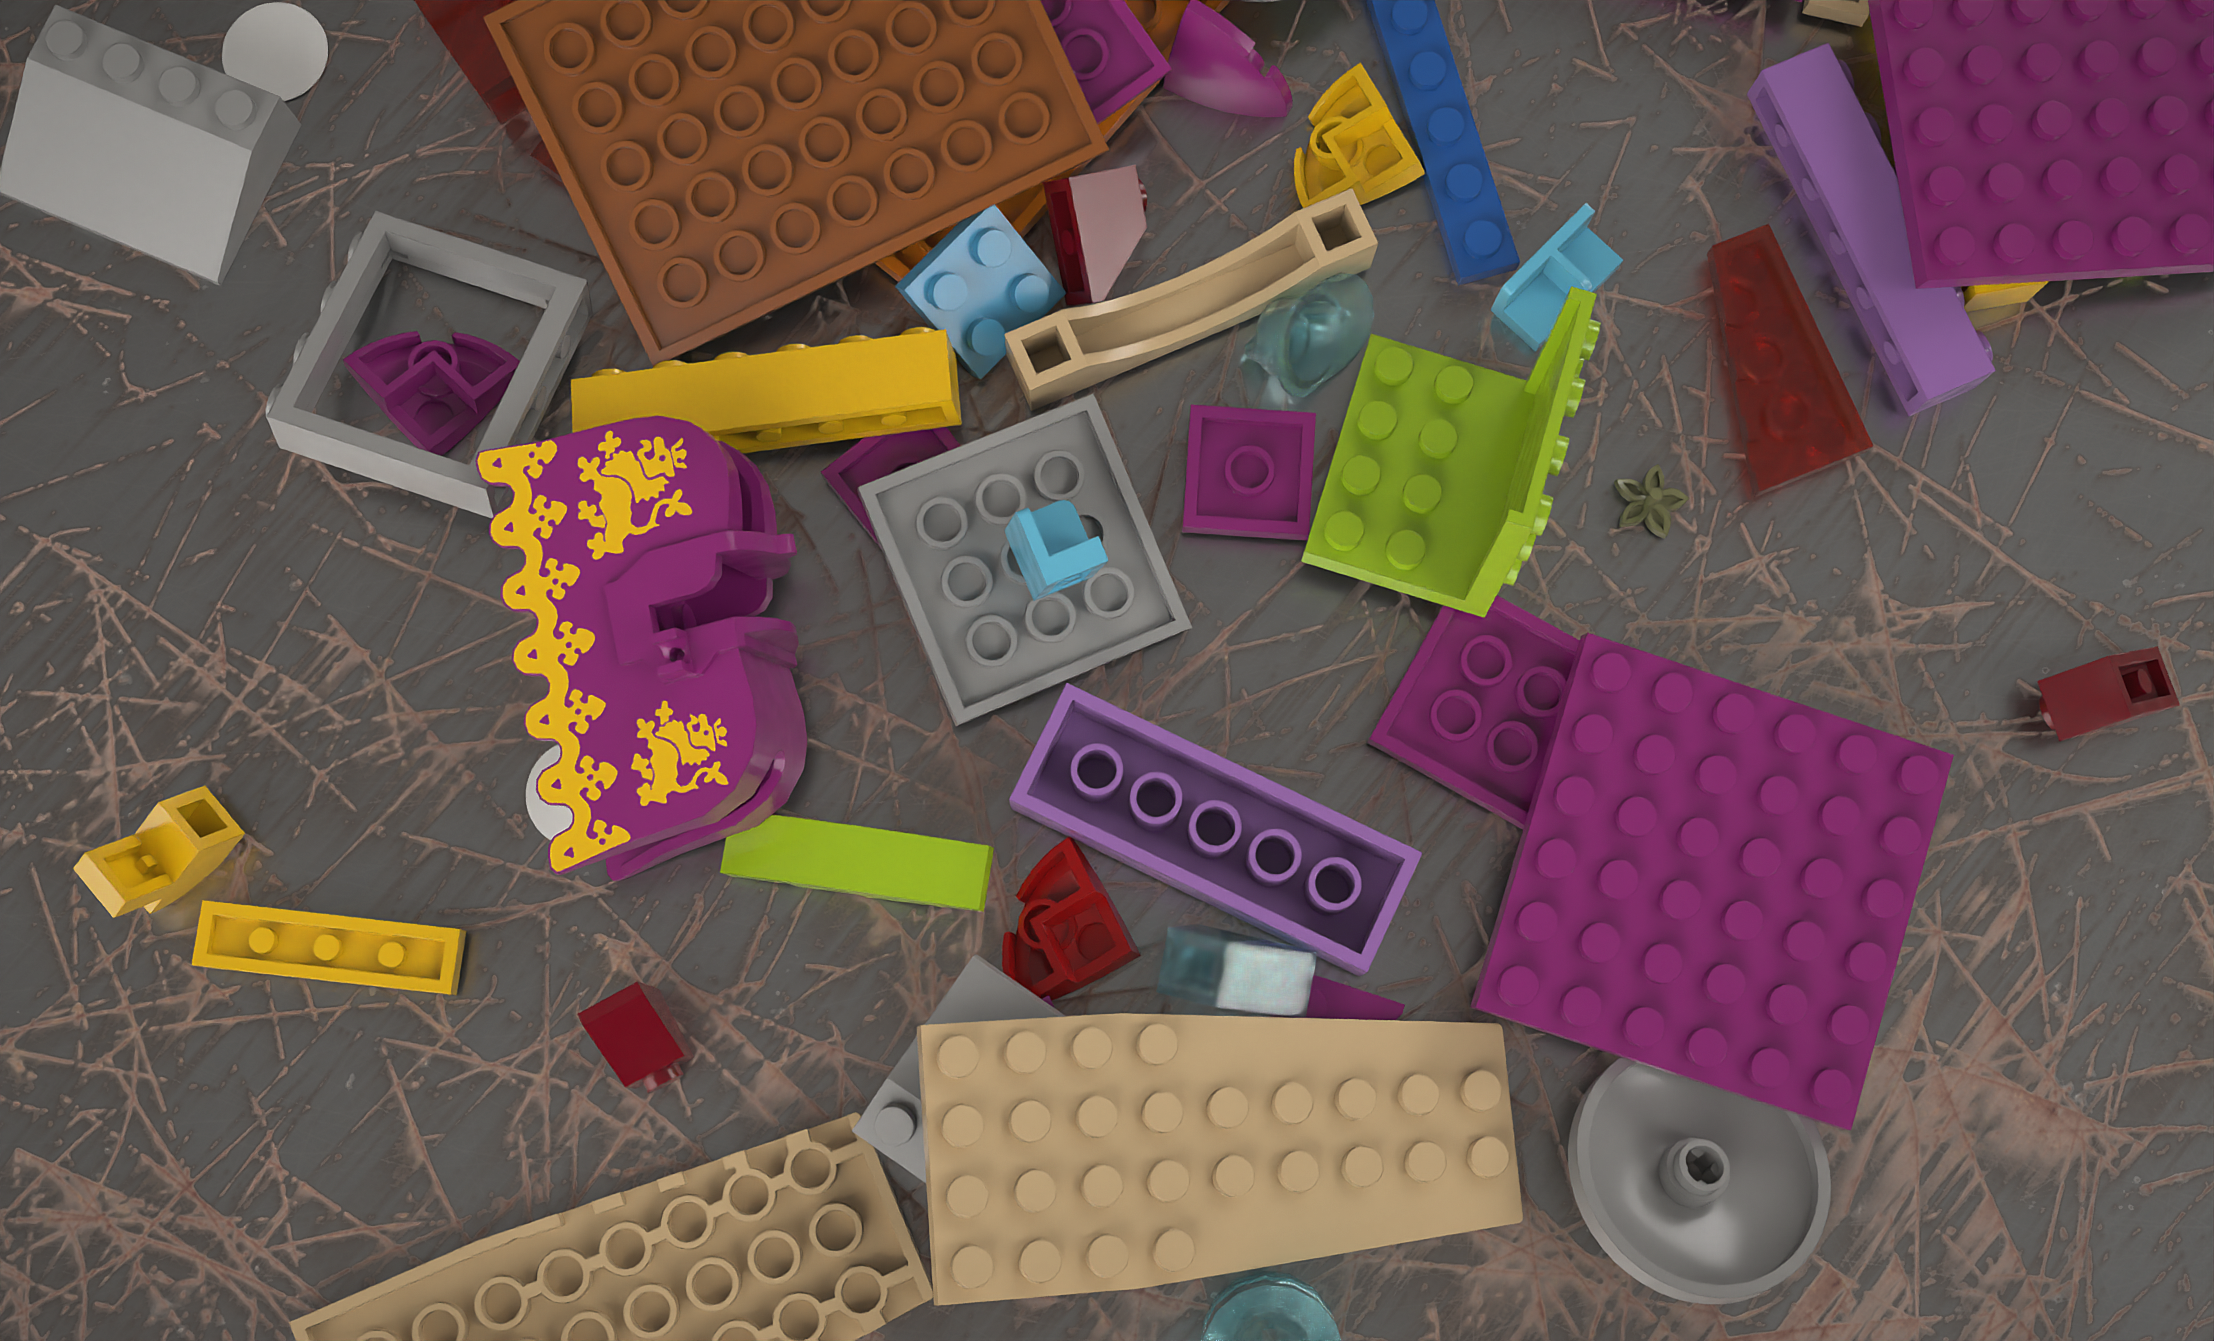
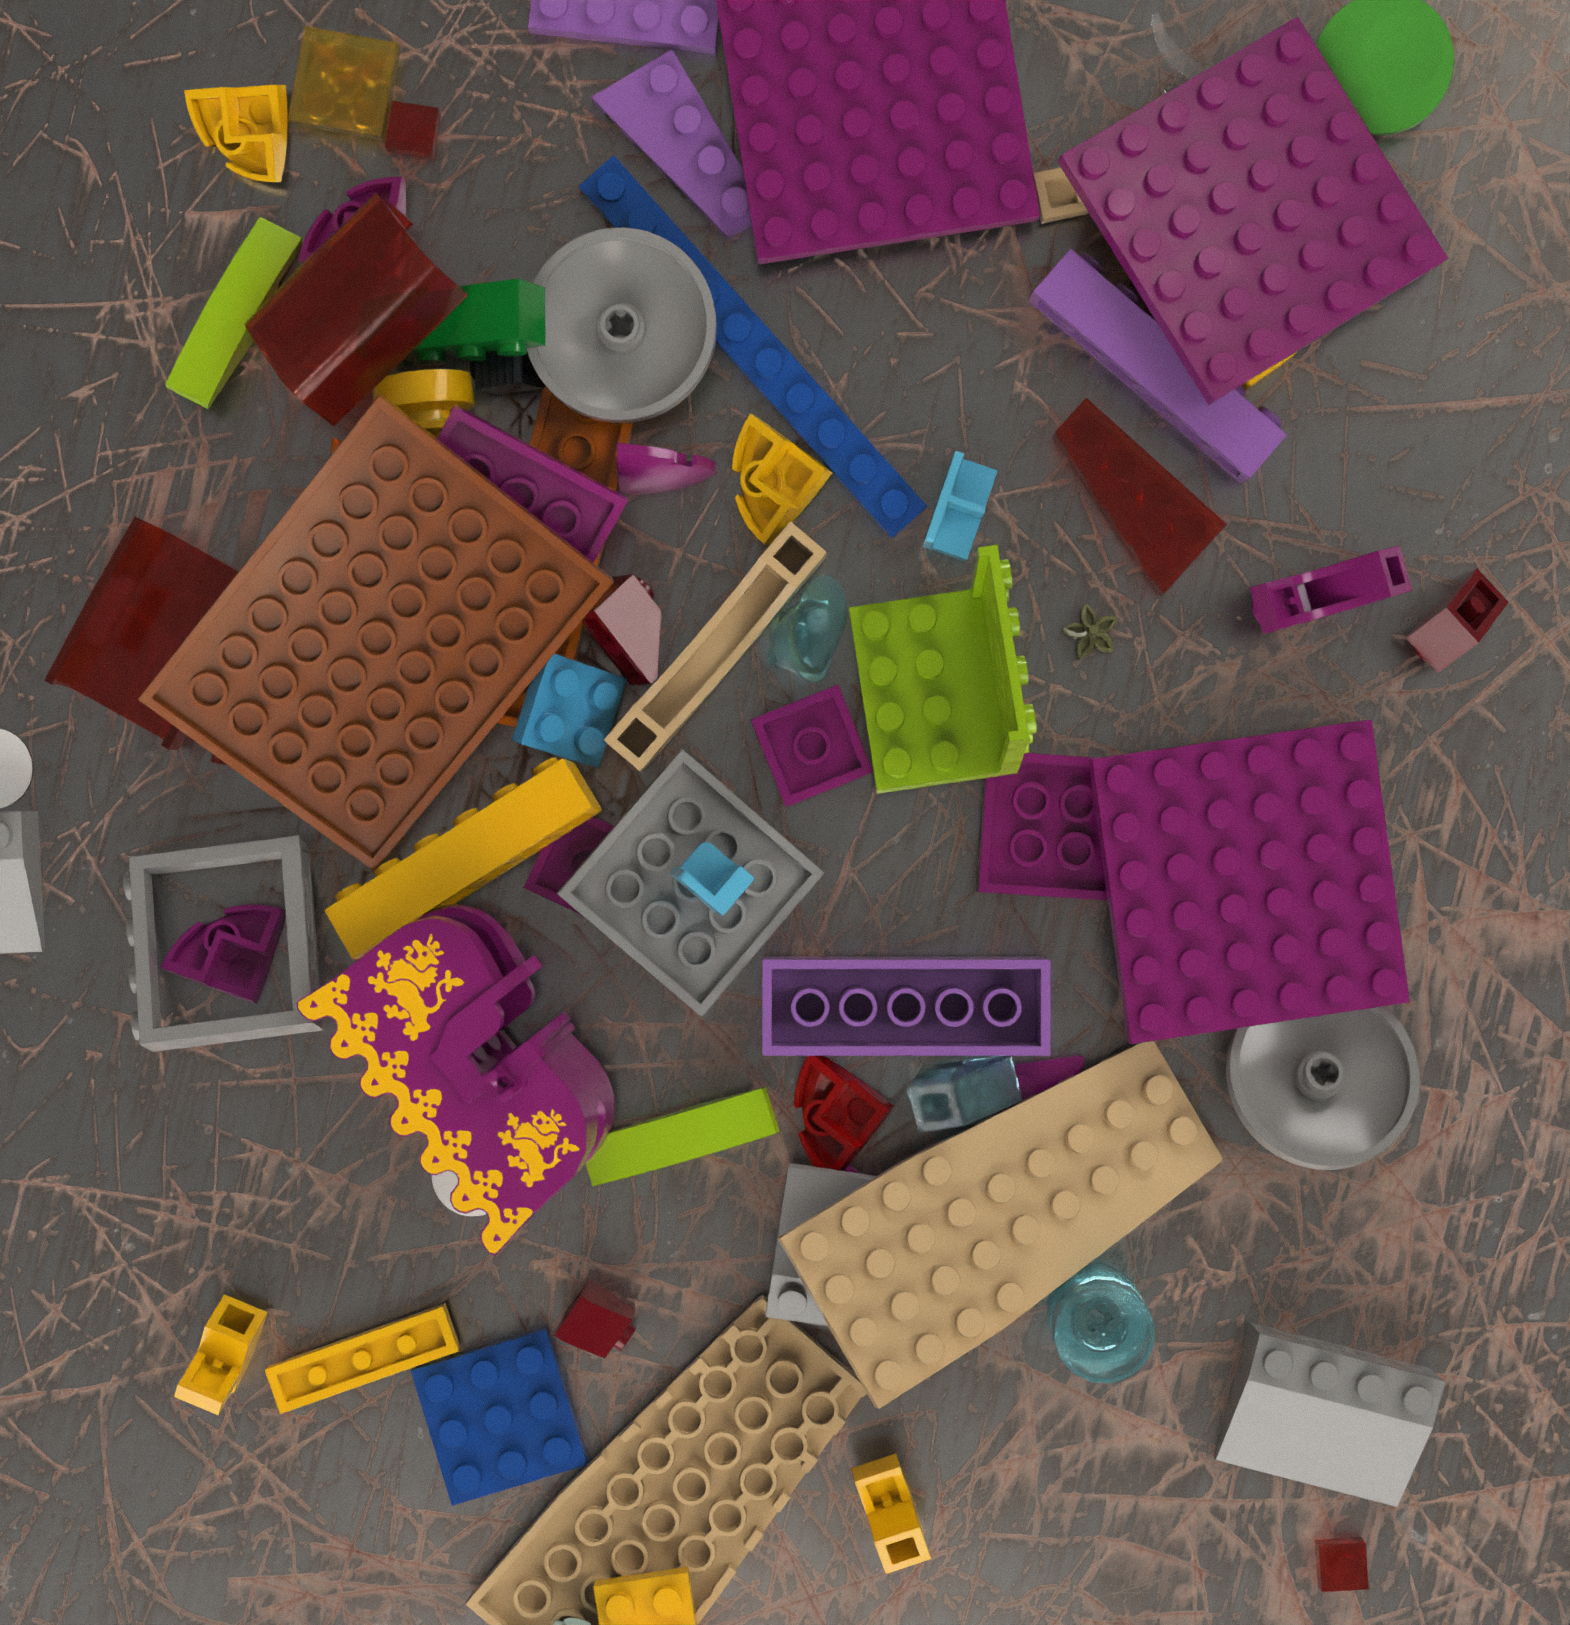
camera: 25 degrees left, 10 degrees up
none -> blue plate [411,1326,589,1506]
none -> magenta arch [1250,545,1413,634]

